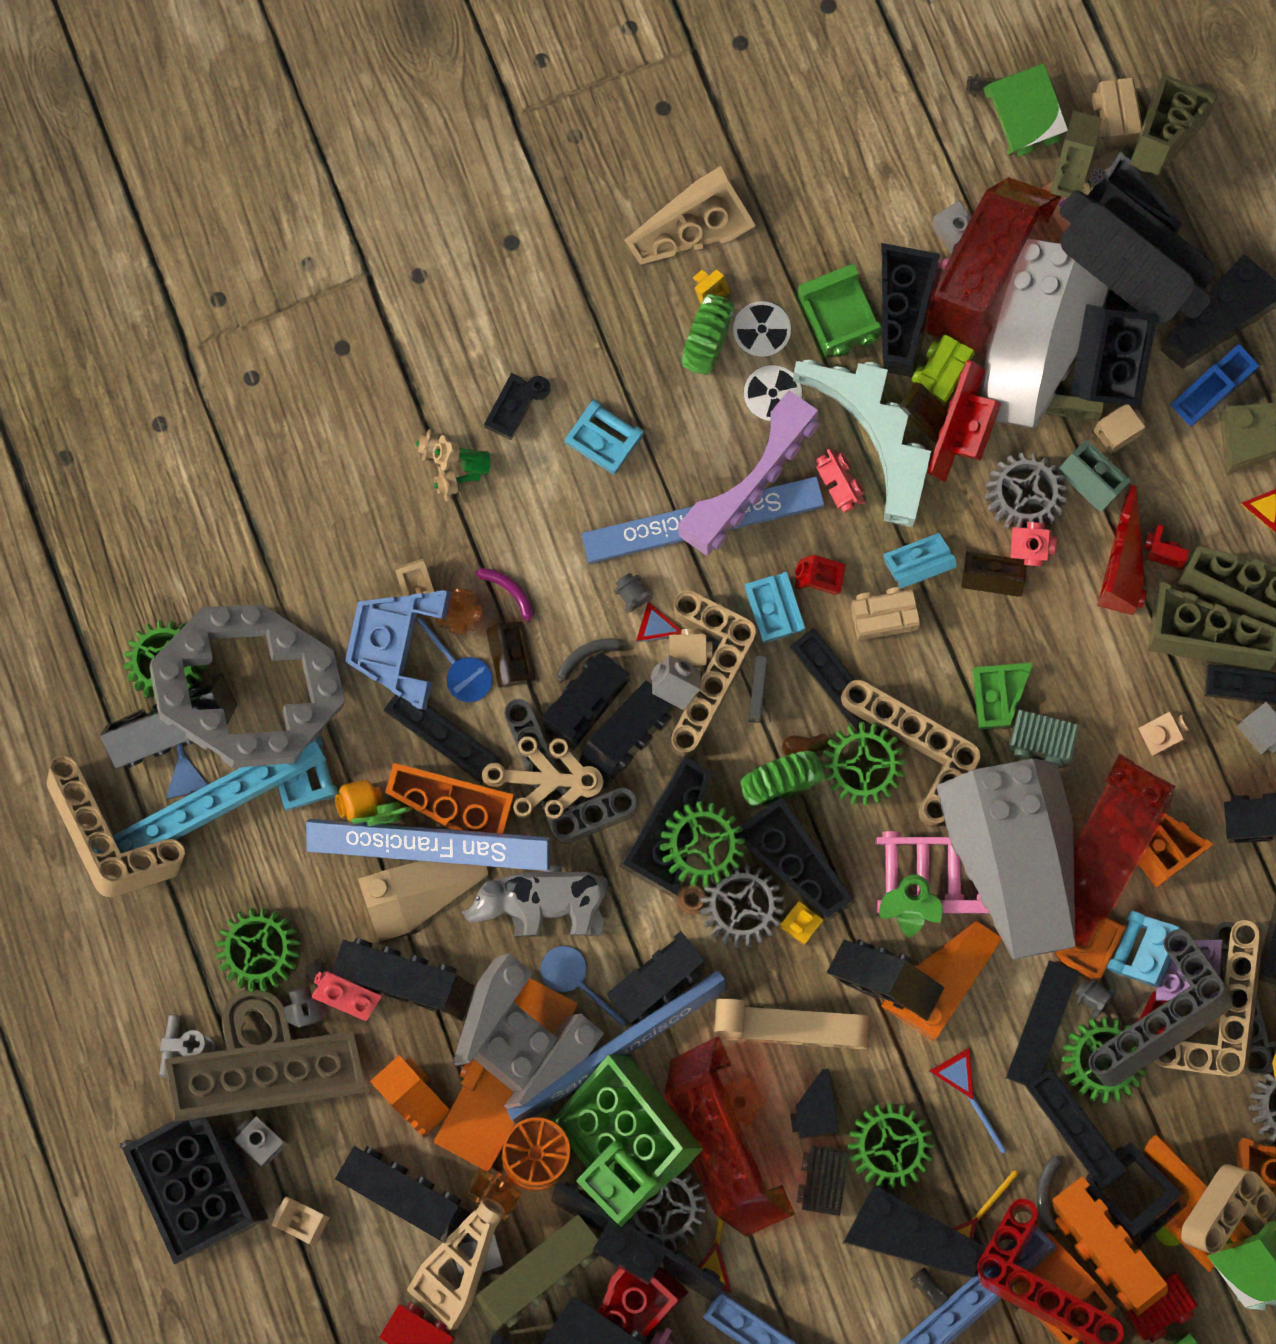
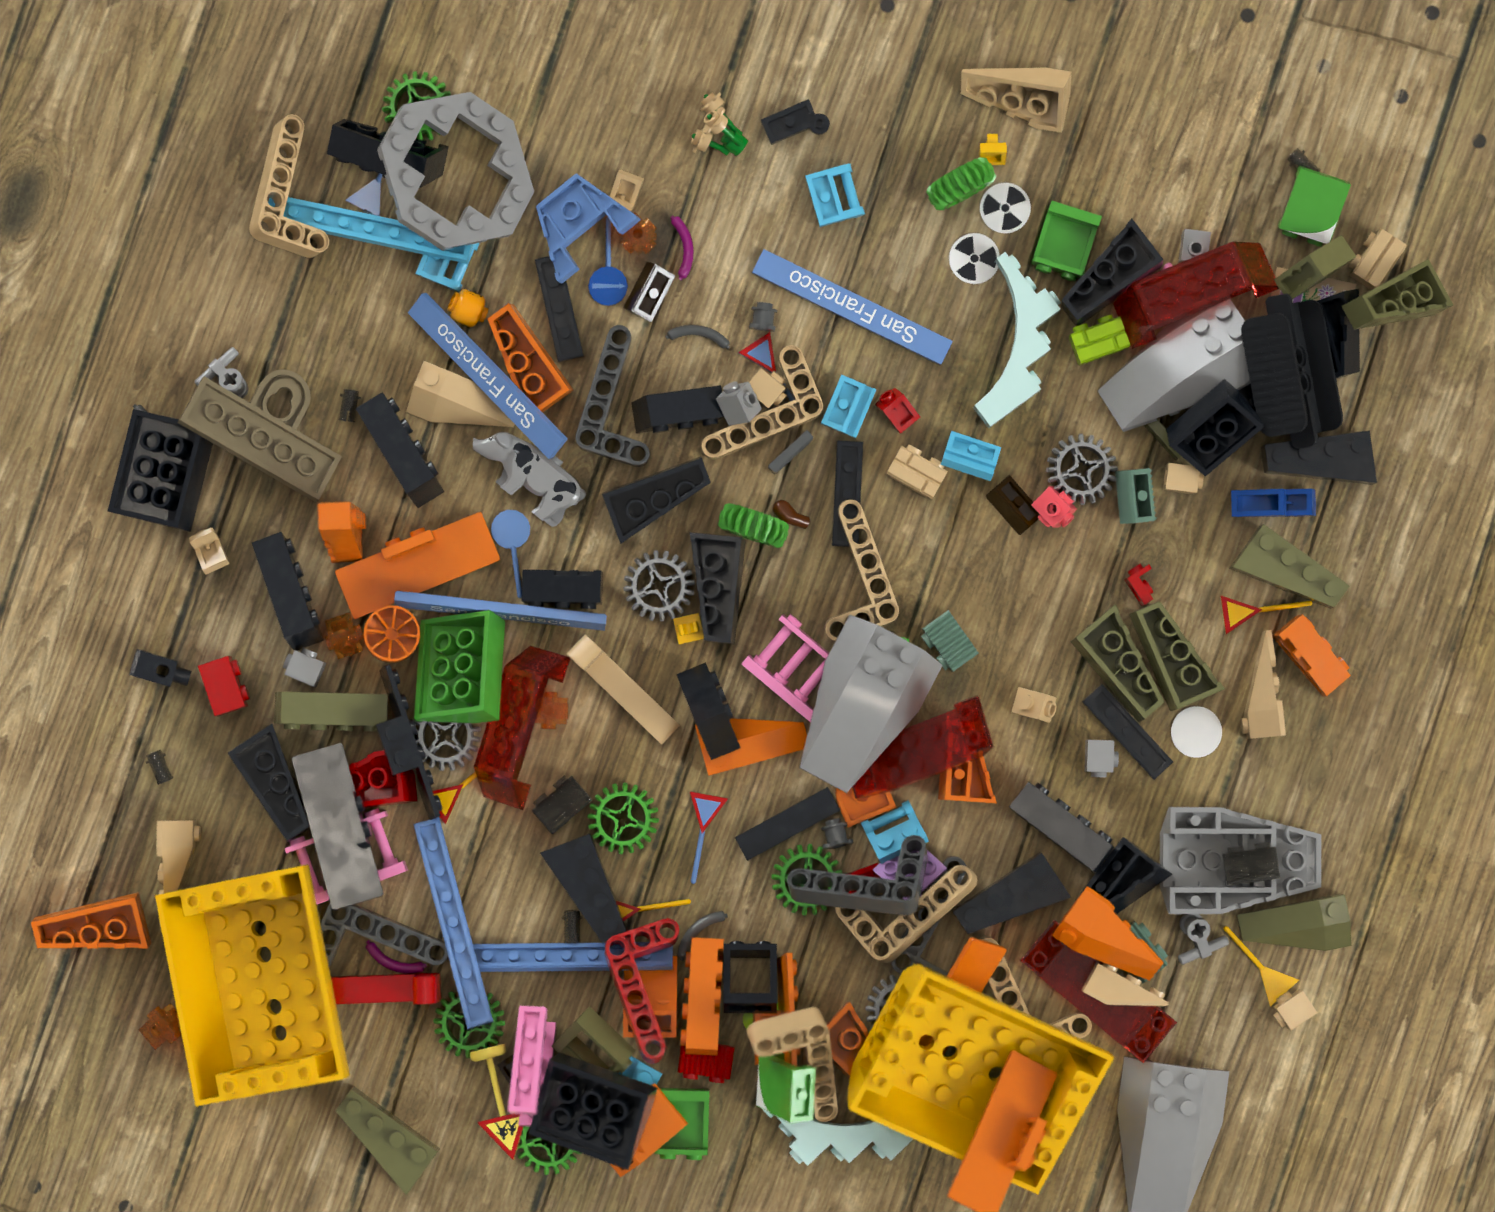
camera: 35 degrees right, 10 degrees up
bright green gear [216,907,301,992] -> none
light grey brick [234,1116,287,1168] -> none
dark grey piece [283,987,327,1030] -> none
coral hinge [312,971,382,1021] -> none
bright green plate [350,801,412,826] -> none
tan plate [407,1198,505,1331] -> none
light grey wedge [453,953,604,1109] -> none
tan plant [482,736,603,820] -> none
black wedge [542,652,631,751] -> none
bright green plate [576,1140,662,1227] -> none
bright green gear [660,802,745,887] -> none
medium nougat plate [677,884,708,915] -> none
lavender arch [678,390,819,557] -> none
black slope [790,1069,838,1139] -> none
coral hinge [816,449,866,513] -> none
bright green gear [822,722,906,806] -> none
bright green plate [879,875,943,938] -> none
dark brown tile [899,382,948,443] -> none
red bracket [927,360,1001,482] -> none
bright green wing [972,662,1032,730] -> none
black tile [1025,1068,1128,1191] -> none
red wedge [1097,484,1147,615] -> none

